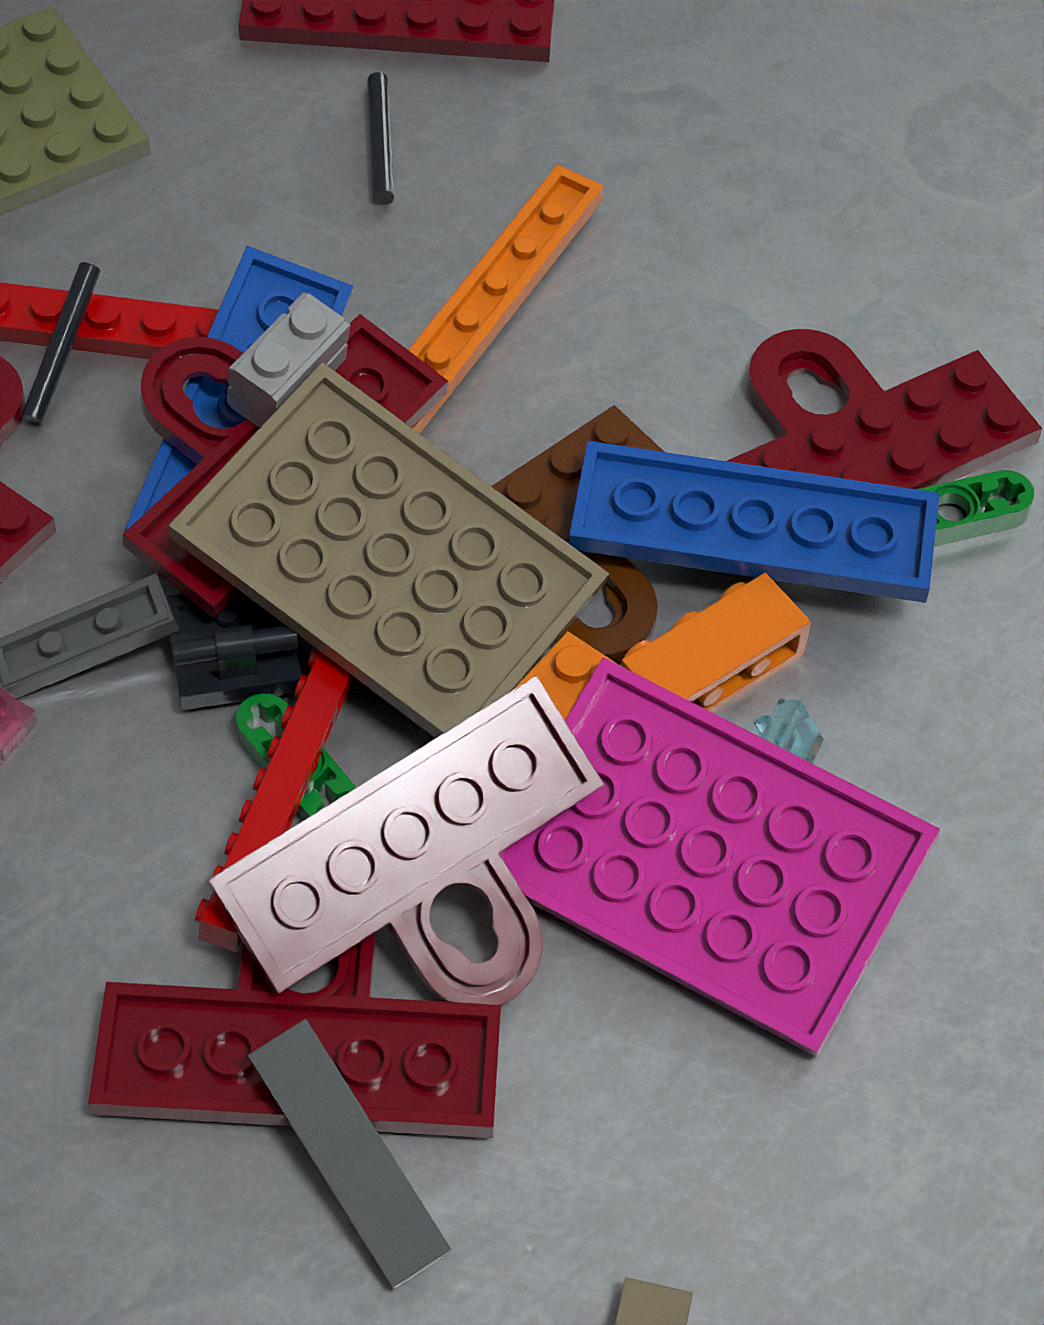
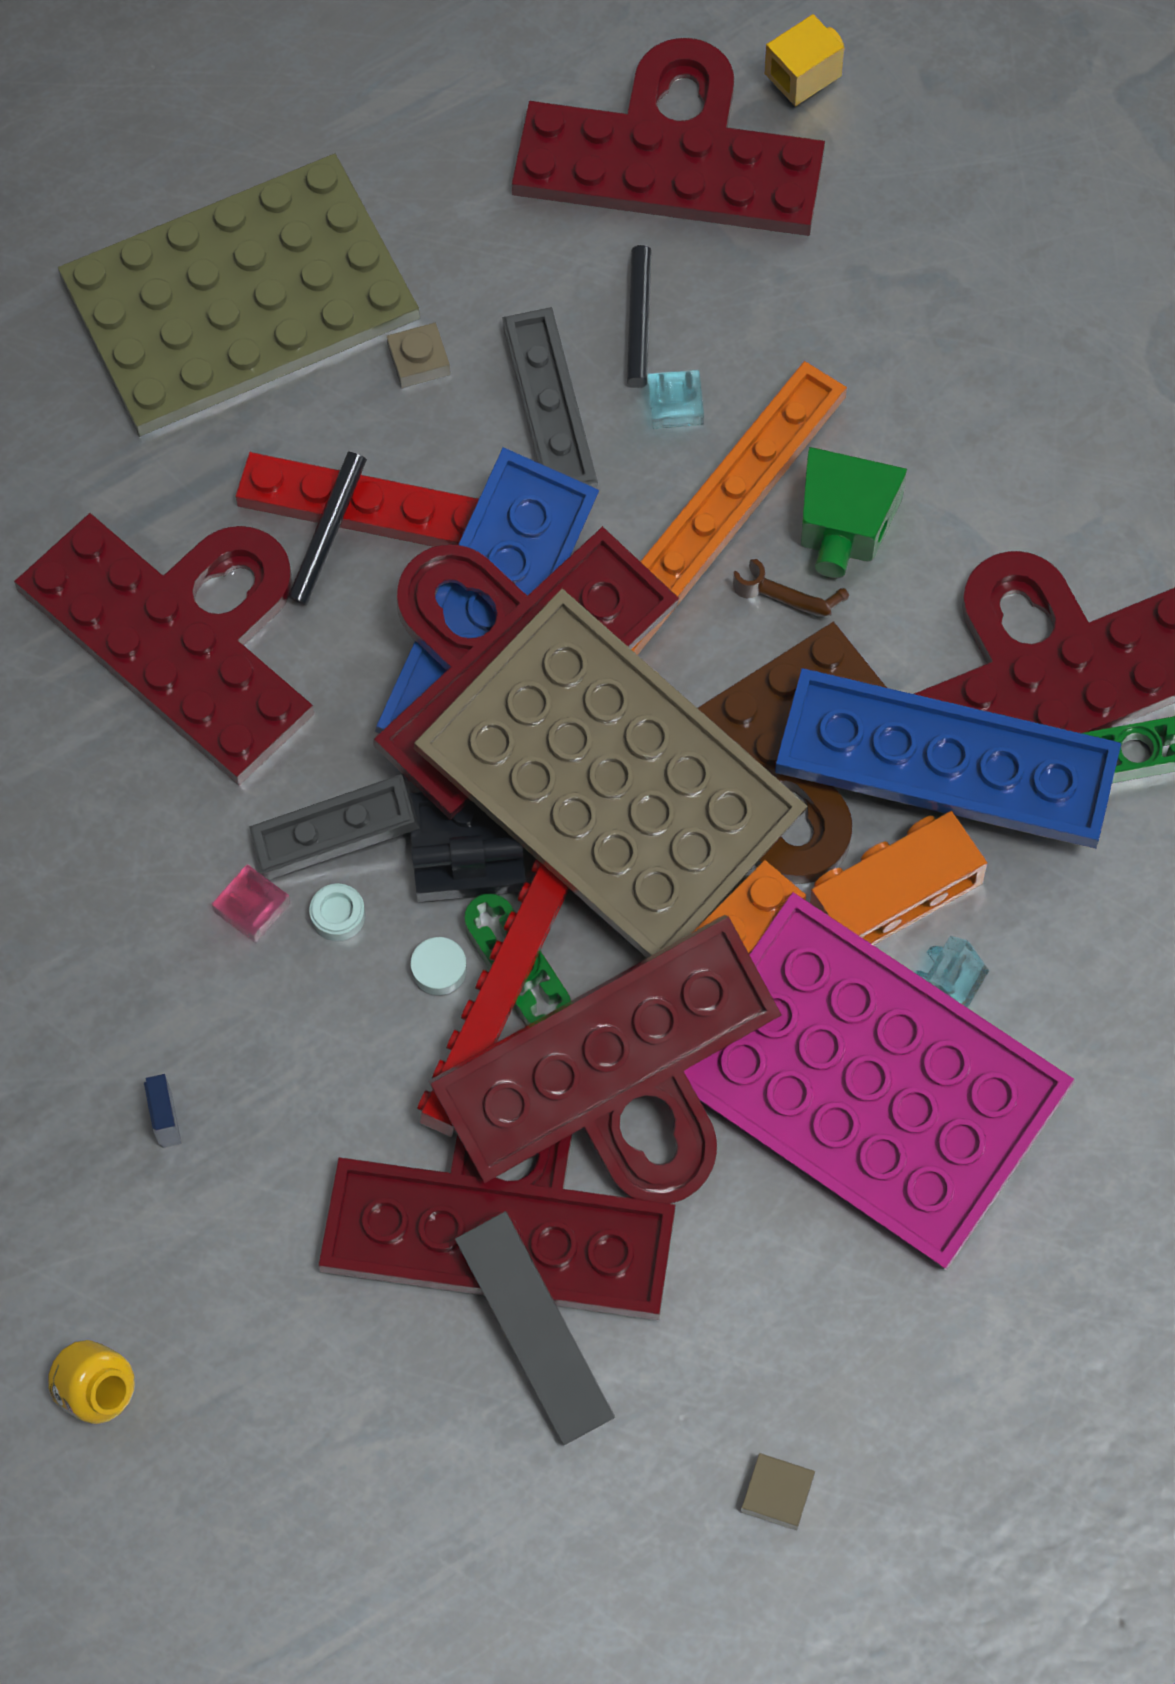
camera: 10 degrees right, 10 degrees up
light grey brick [227,292,350,428] -> none
none -> light aqua tile [309,883,366,941]
none -> dark tan plate [387,322,451,388]
none -> light aqua tile [411,937,467,995]
none -> dark grey tile [502,307,598,489]
none -> clear light blue tile [648,370,704,429]
none -> reddish brown piece [733,559,849,617]
none -> green torso [801,447,907,578]

